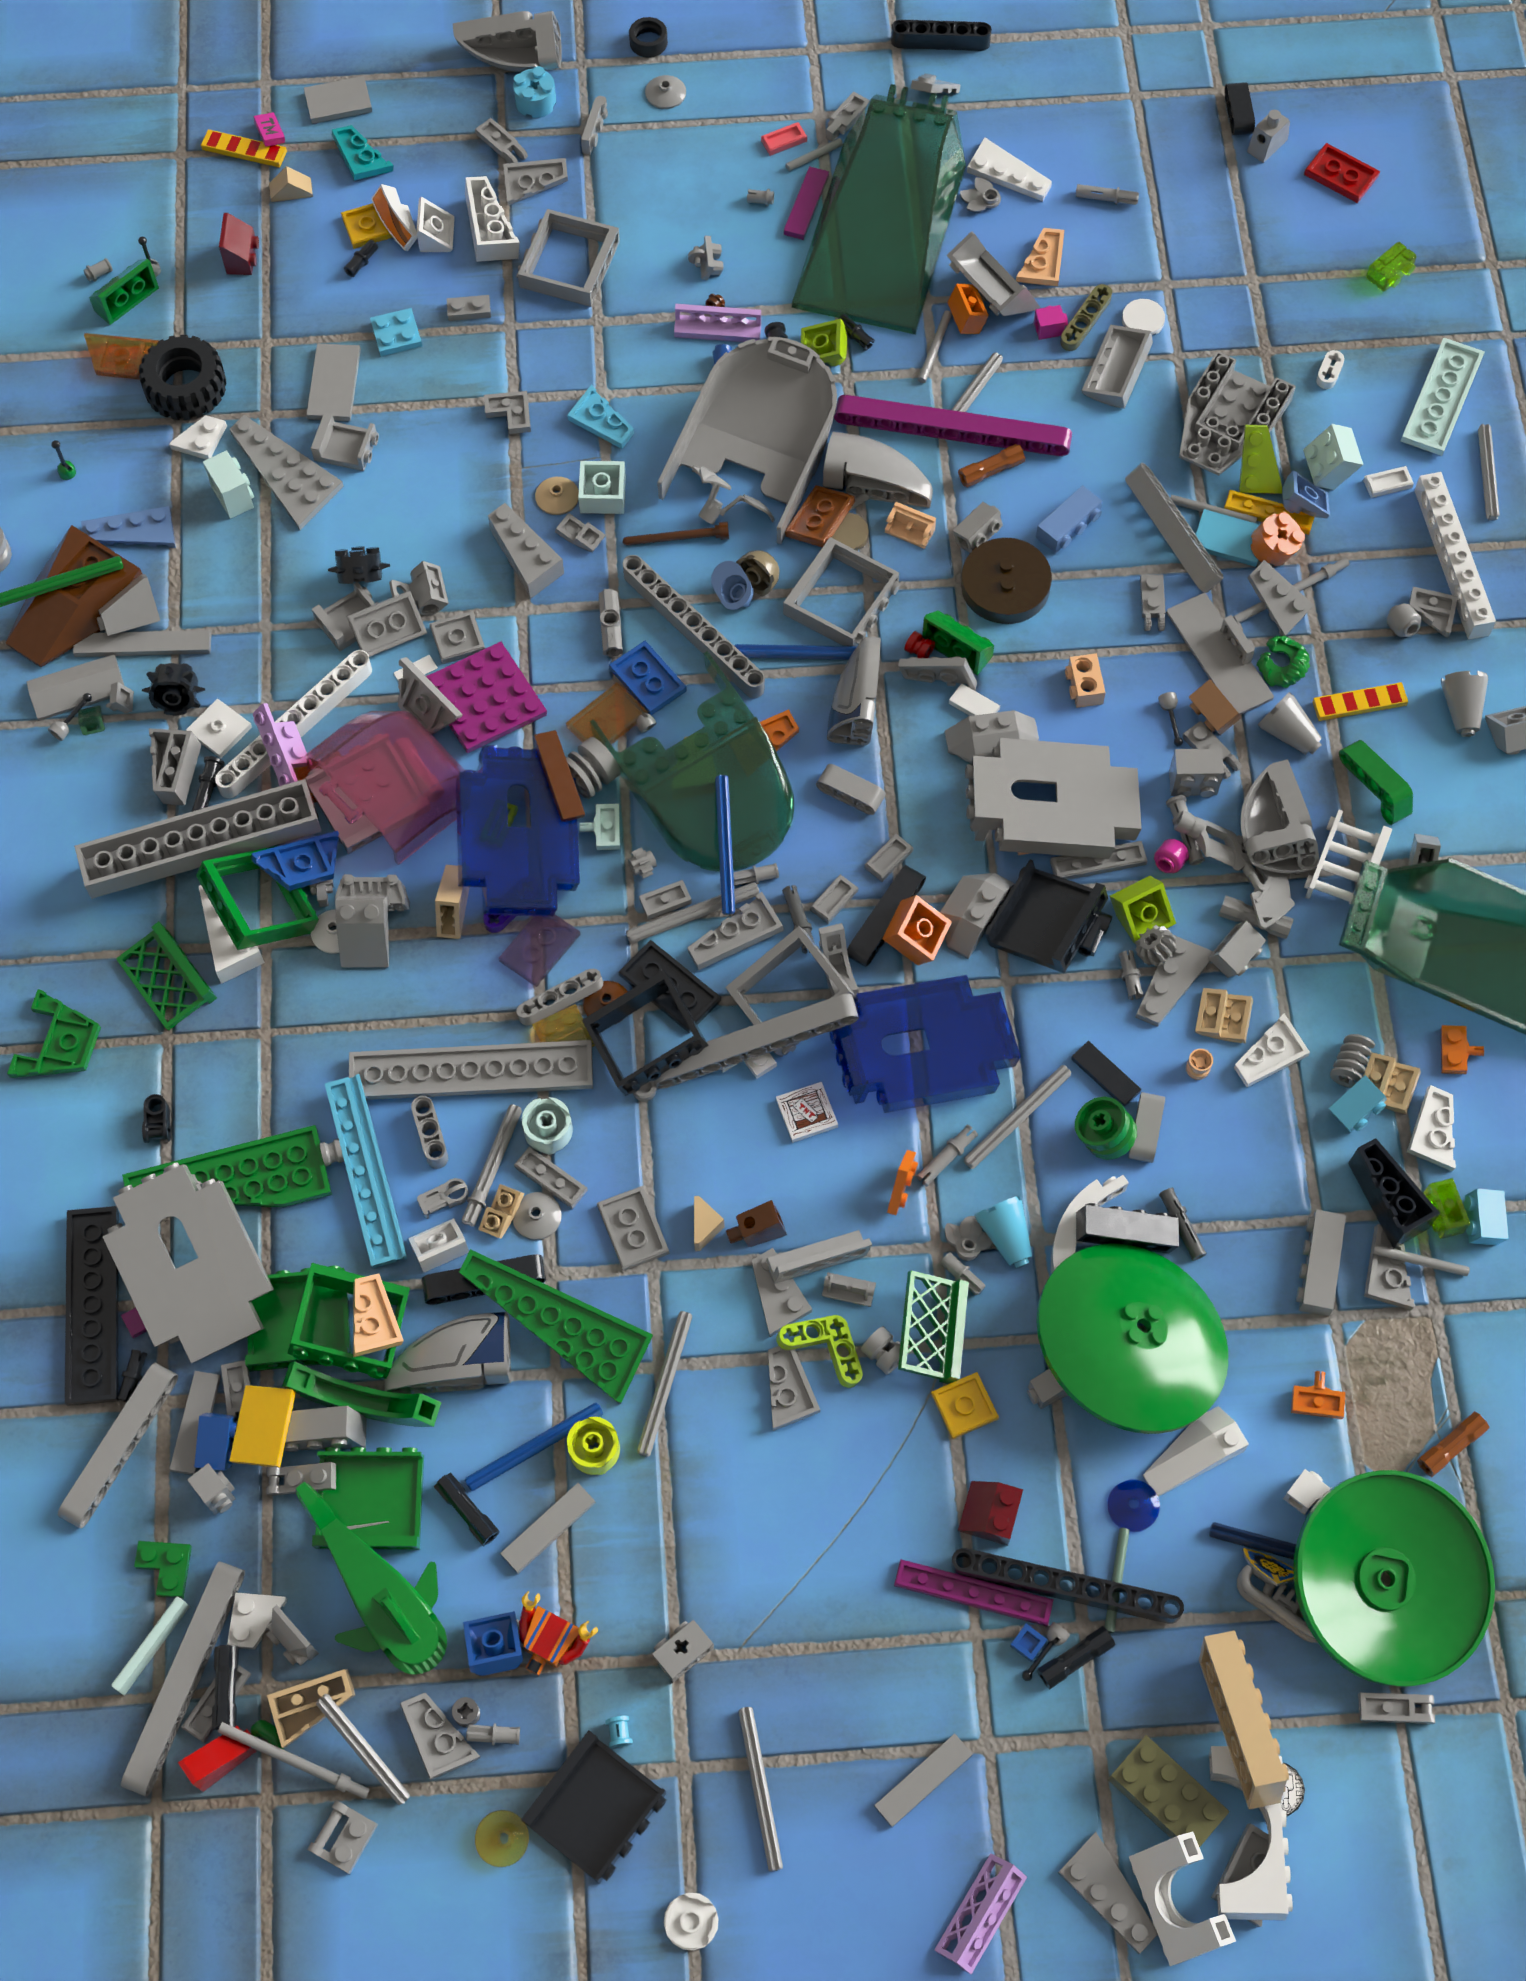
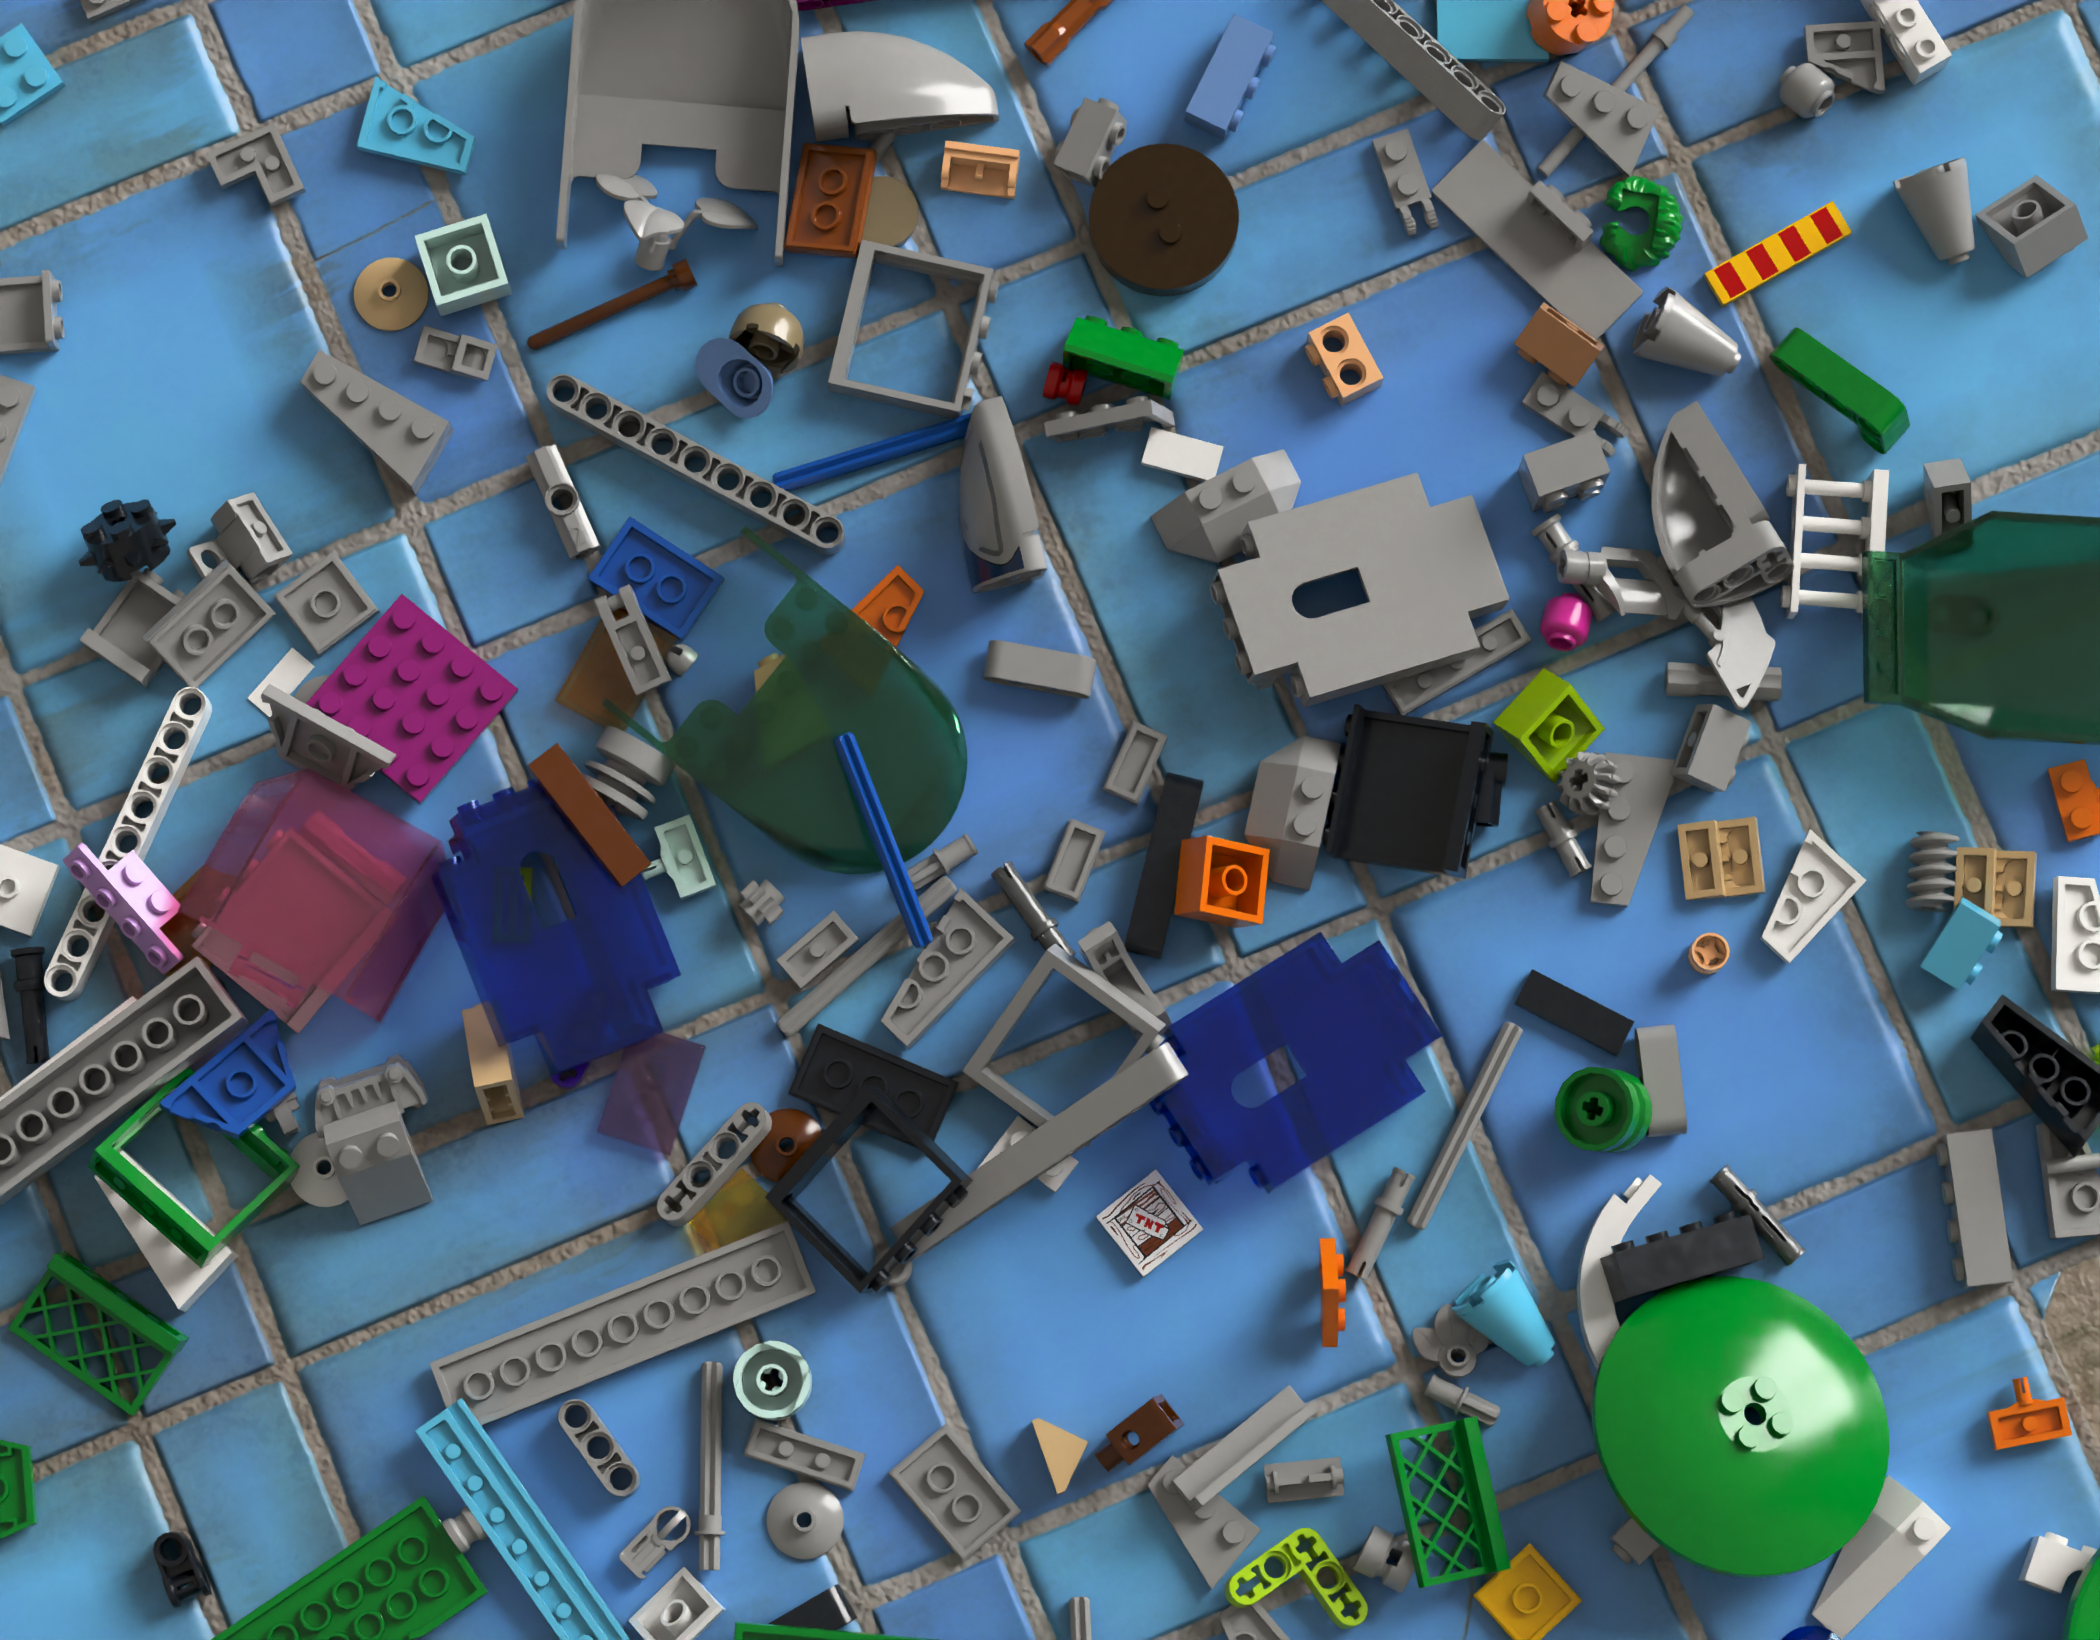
camera: 20 degrees left, 15 degrees up
tan slope [478,1184,524,1239] -> none
hinge [1158,692,1183,746] -> none
none -> light grey plate [595,584,672,696]

